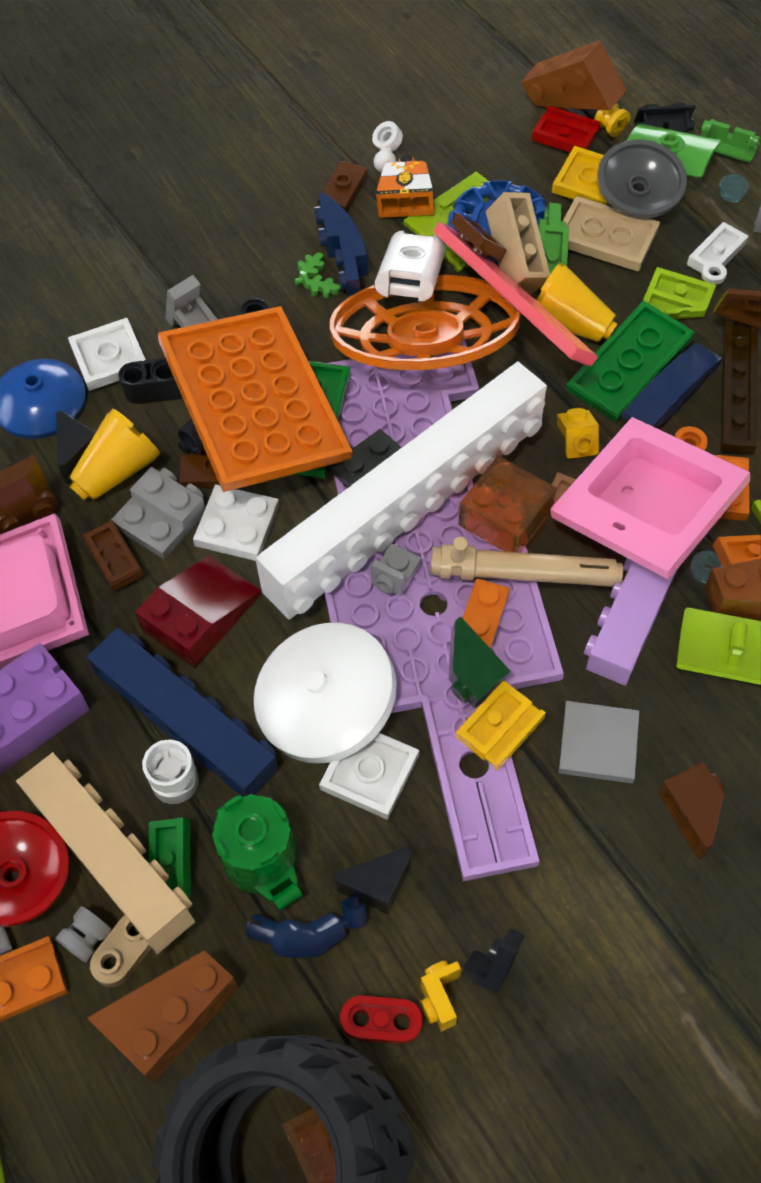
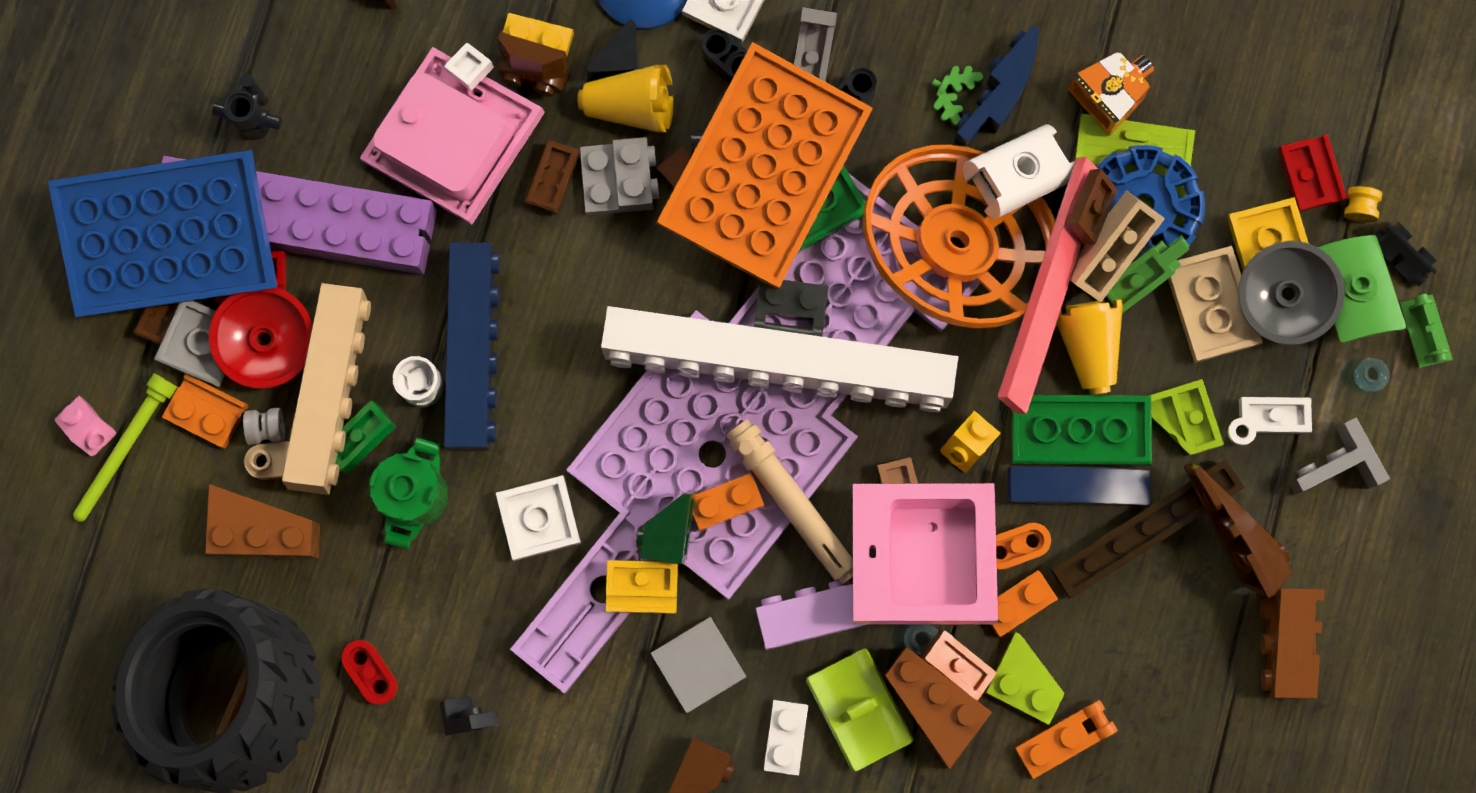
camera: 50 degrees right, 20 degrees up
dark red slope [135,556,262,669] -> none
white plate [193,484,279,561] -> none
dark blue arm [246,896,367,958] -> none
white dish [254,623,397,763] -> none
reddish brown plate [318,160,367,213] -> none
black slope [334,847,410,914] -> none
light grey bracket [370,543,422,596] -> none
white plate [372,121,403,173] -> none
yellow bracket [420,961,461,1032] -> none
clear orange brick [458,456,556,553] -> none
dark orange wedge [521,40,627,110] -> none
none -> white plate [764,700,808,776]

